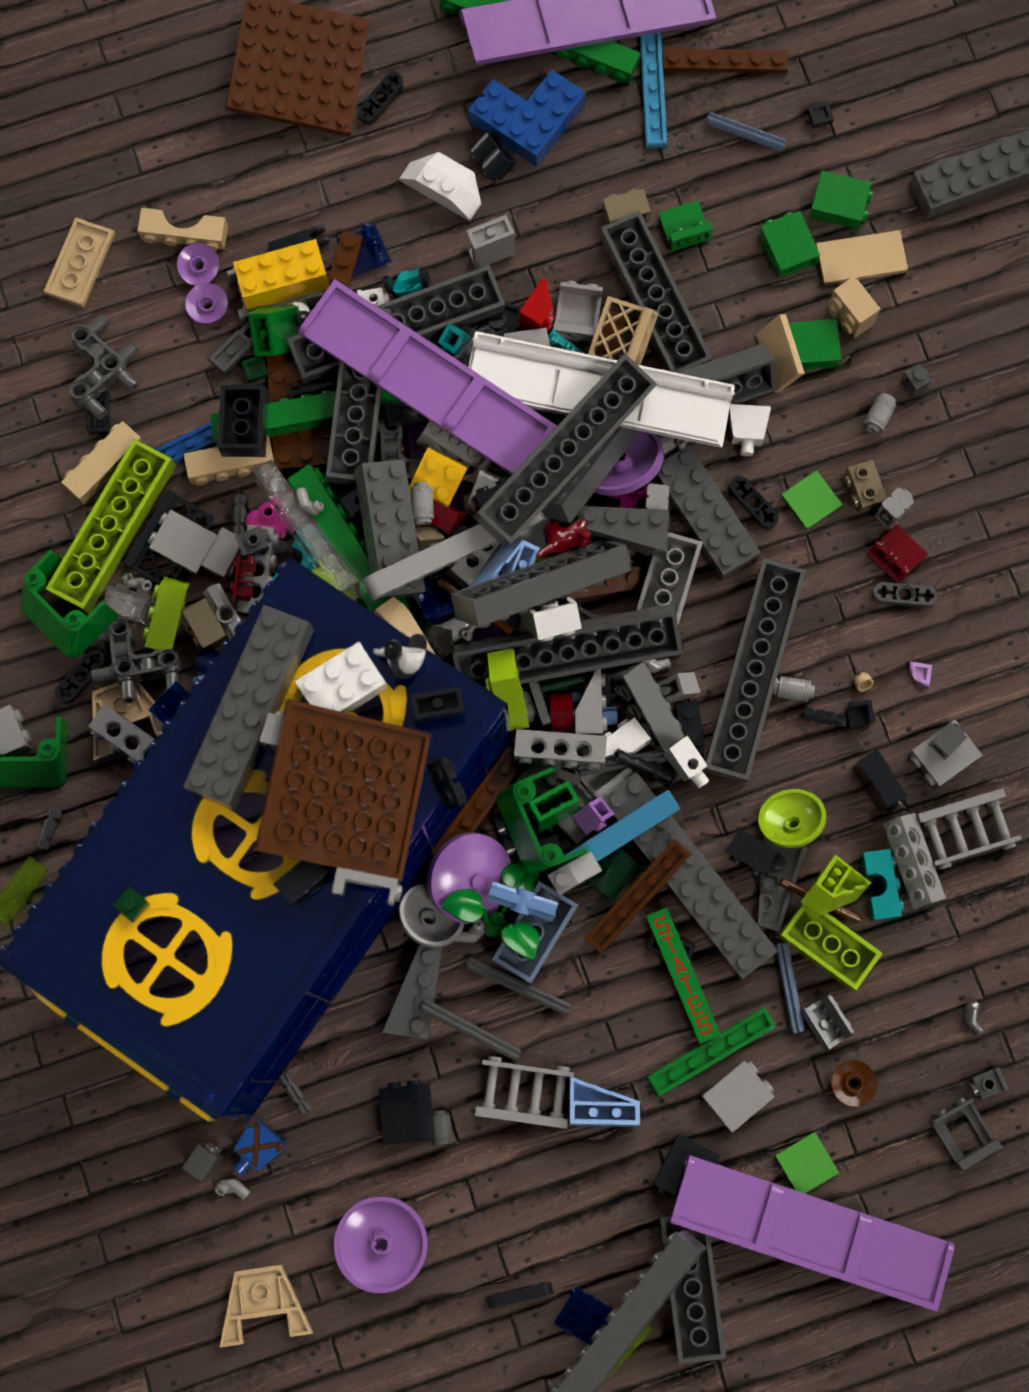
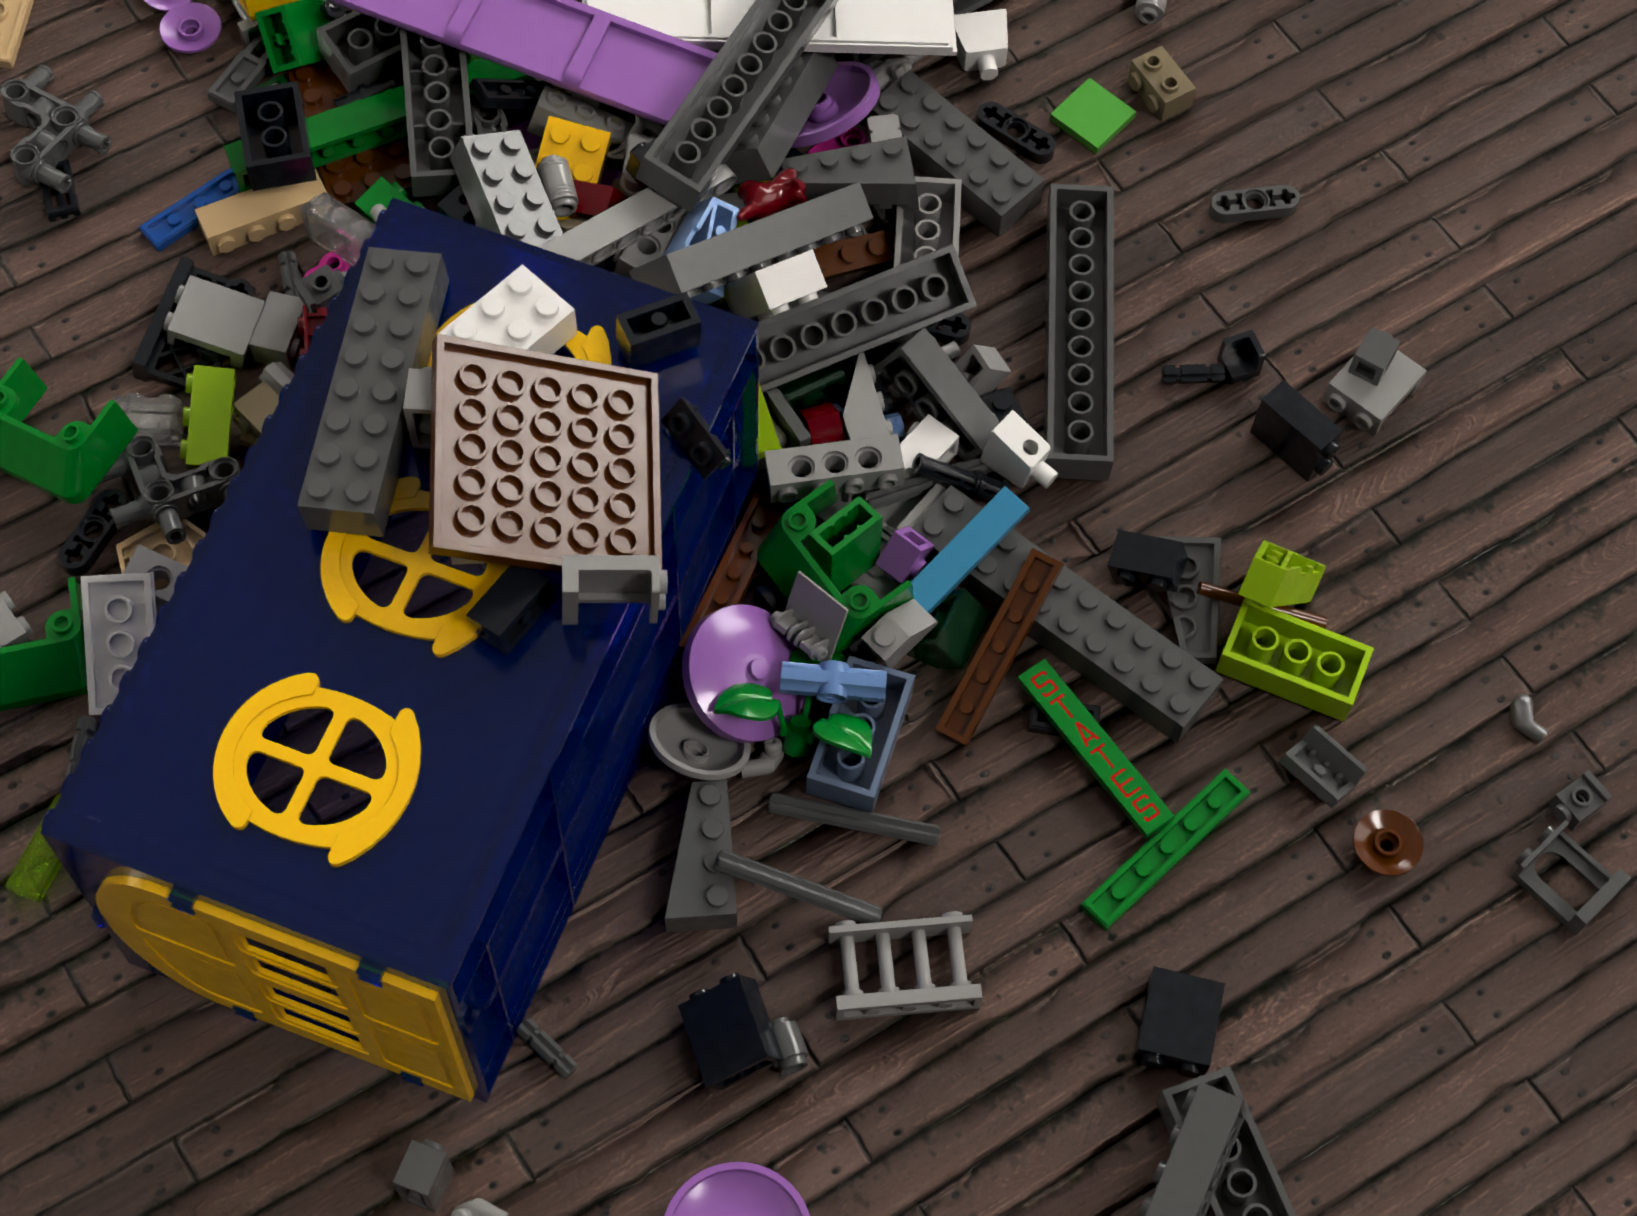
camera: 20 degrees left, 15 degrees down
lime brick [45,439,176,614] -> none
tan brick [62,421,144,505] -> none
dark green plate [113,887,150,923] -> none
light grey arm [121,572,152,591] -> none
blue torso [233,1117,289,1175] -> none
cap [373,634,427,679] -> none
light blue wedge [569,1077,640,1127] -> none
medium lavender piece [670,1155,955,1312] -> none
light grey panel [701,1060,775,1133] -> none
lime dish [758,789,827,848] -> none
light grey head [773,676,815,702] -> none
sand blue axle [775,943,805,1033] -> none
bright green tile [775,1132,839,1193] -> none
tan hinge [854,672,874,692] -> none
teal arch [860,849,904,922] -> none
dark red hinge [866,524,928,583] -> none
light grey brick [875,487,914,530] -> none
light grey brick [883,813,946,909] -> none
lavender tile [909,661,932,688] -> none
light grey fence [916,788,1022,870] -> none
none -> white plate [80,572,162,715]
none -> light grey hinge [770,571,849,661]

